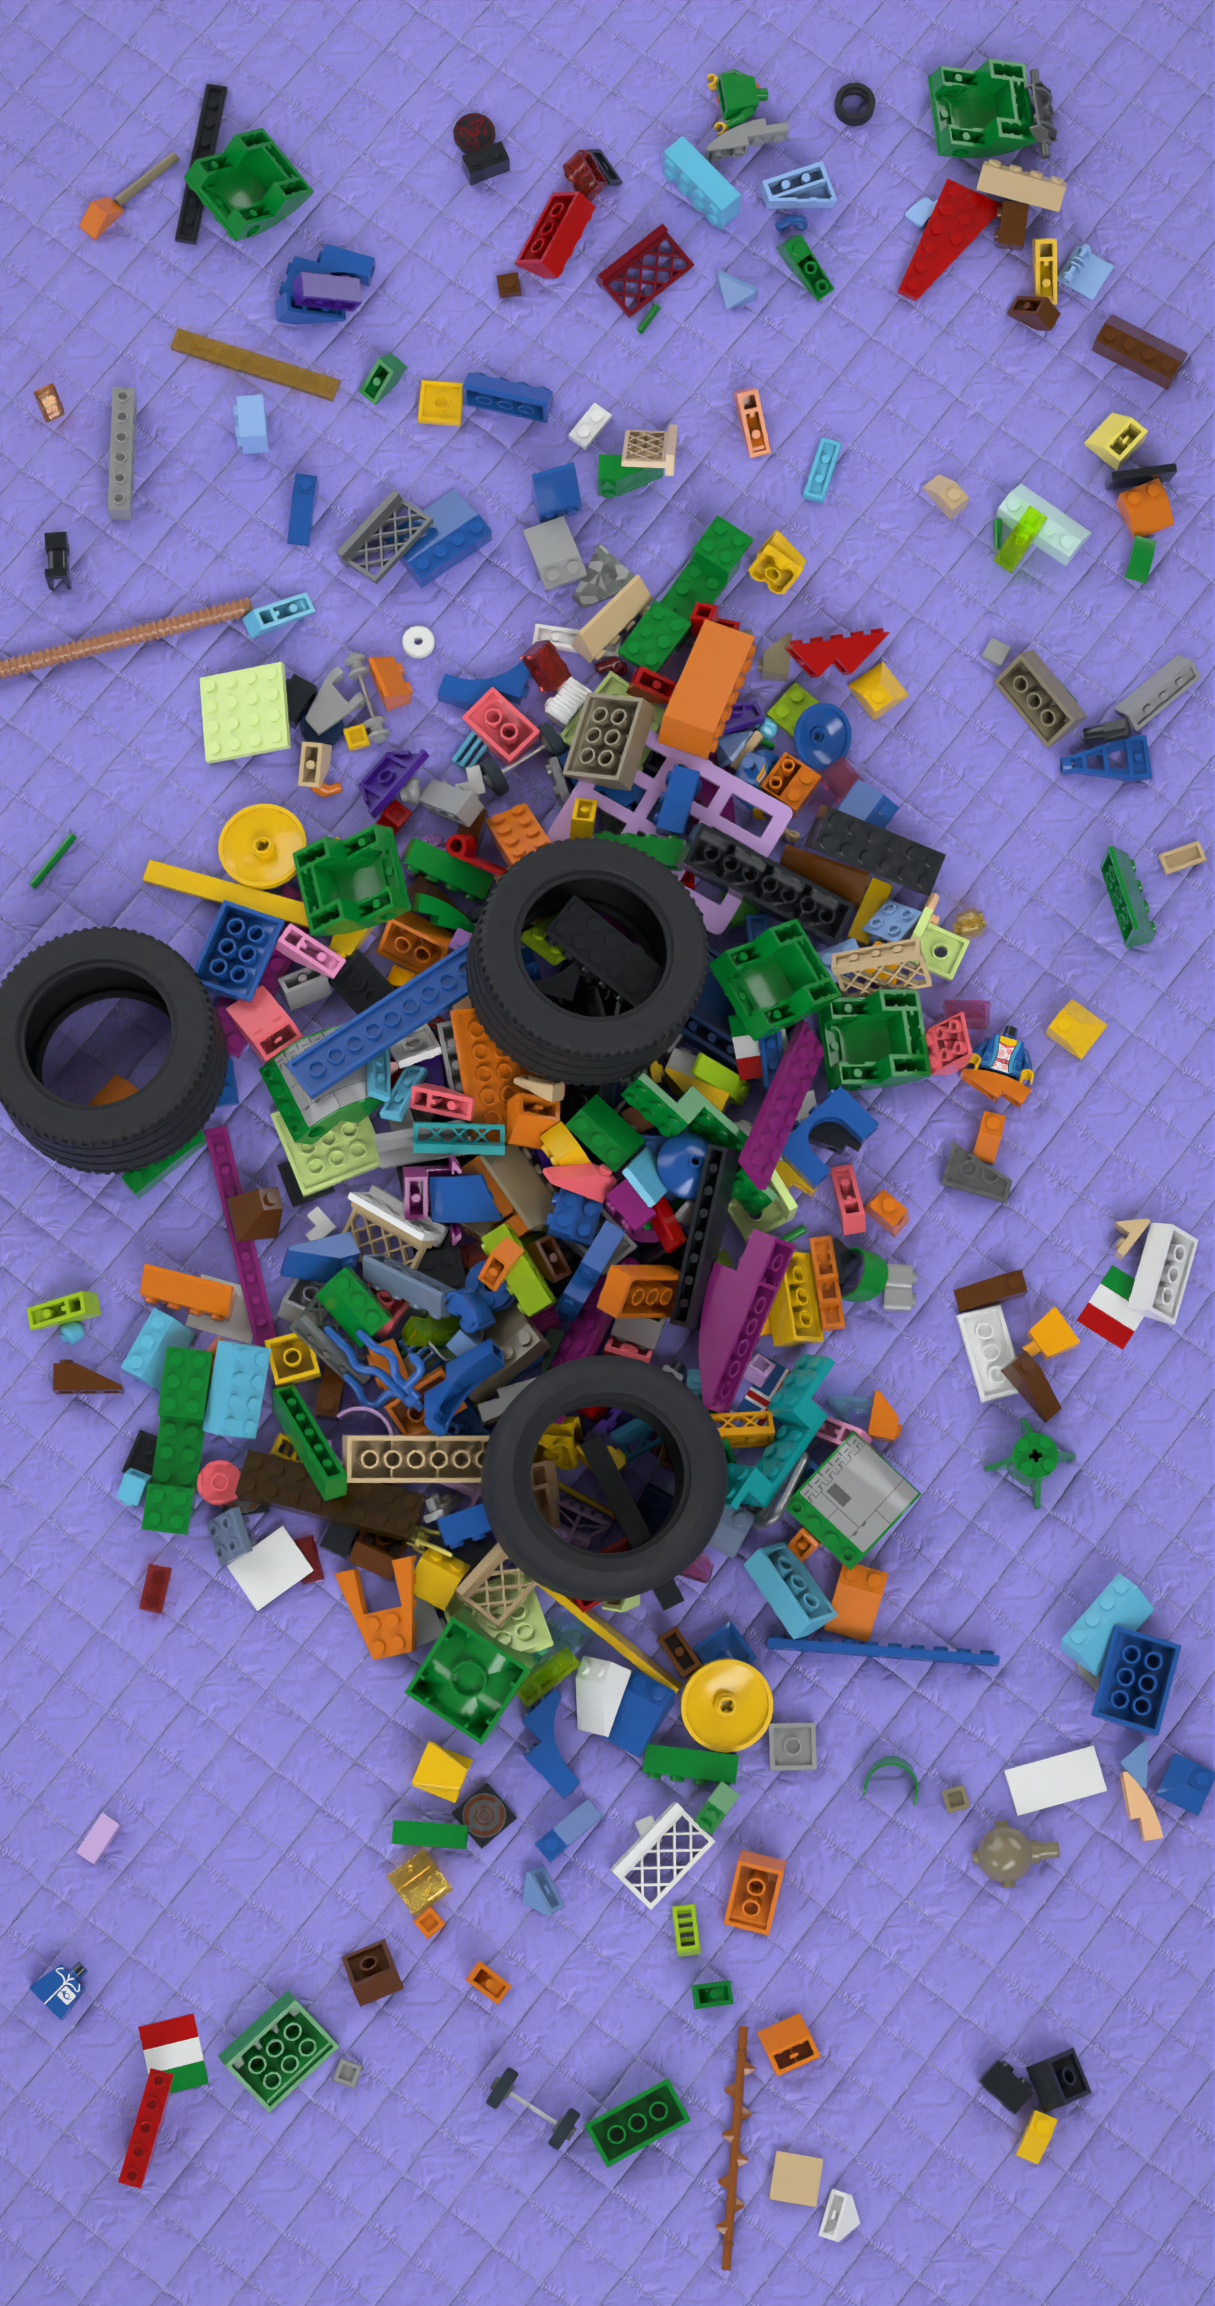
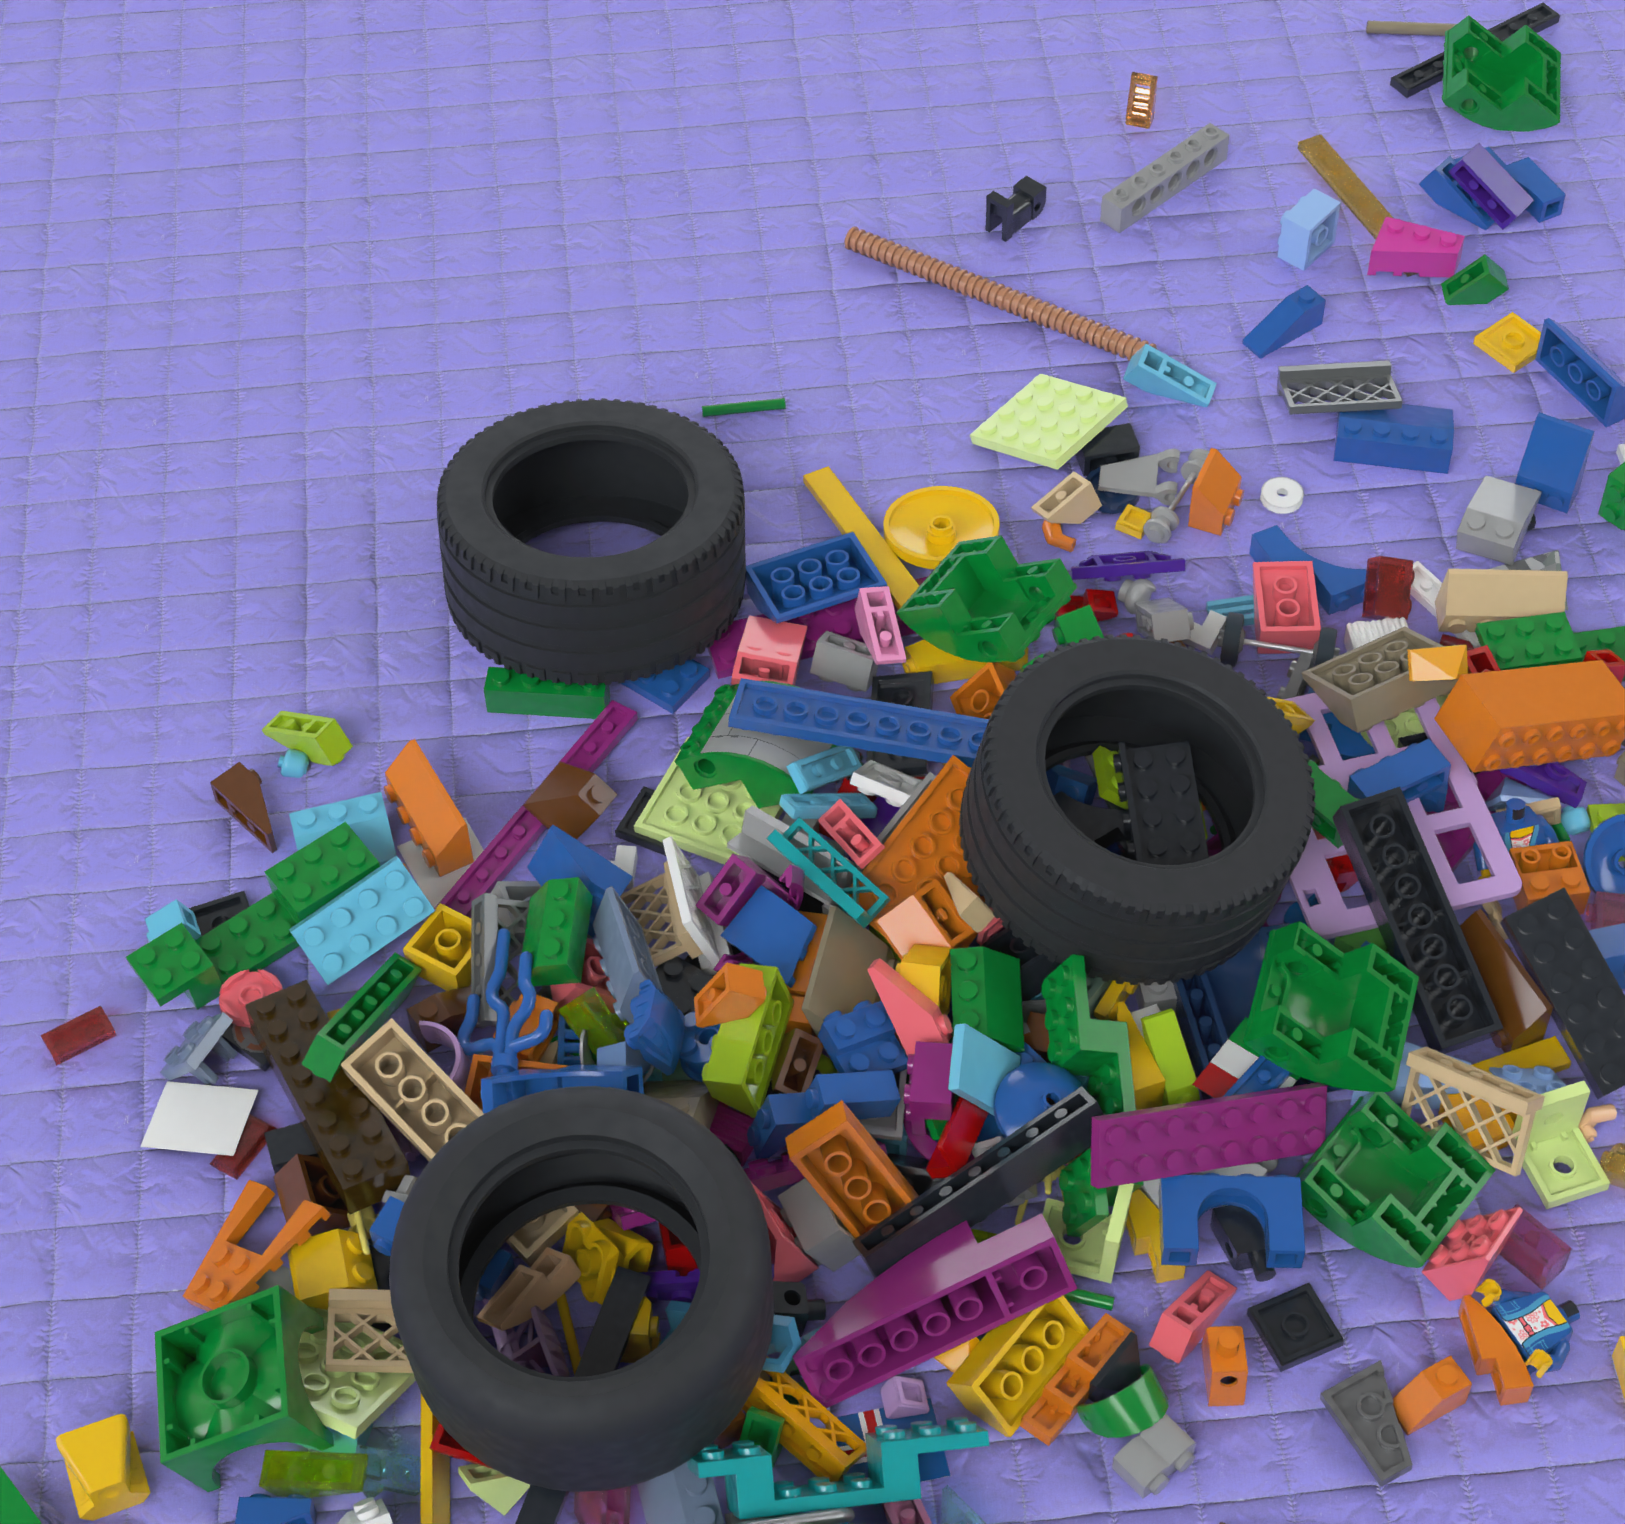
camera: 50 degrees right, 25 degrees down
orange slope [79,196,124,240] -> none
none -> black tile [1247,1283,1344,1372]
none -> dark pink wedge [1367,216,1465,278]
none -> light orange slope [1407,645,1468,681]

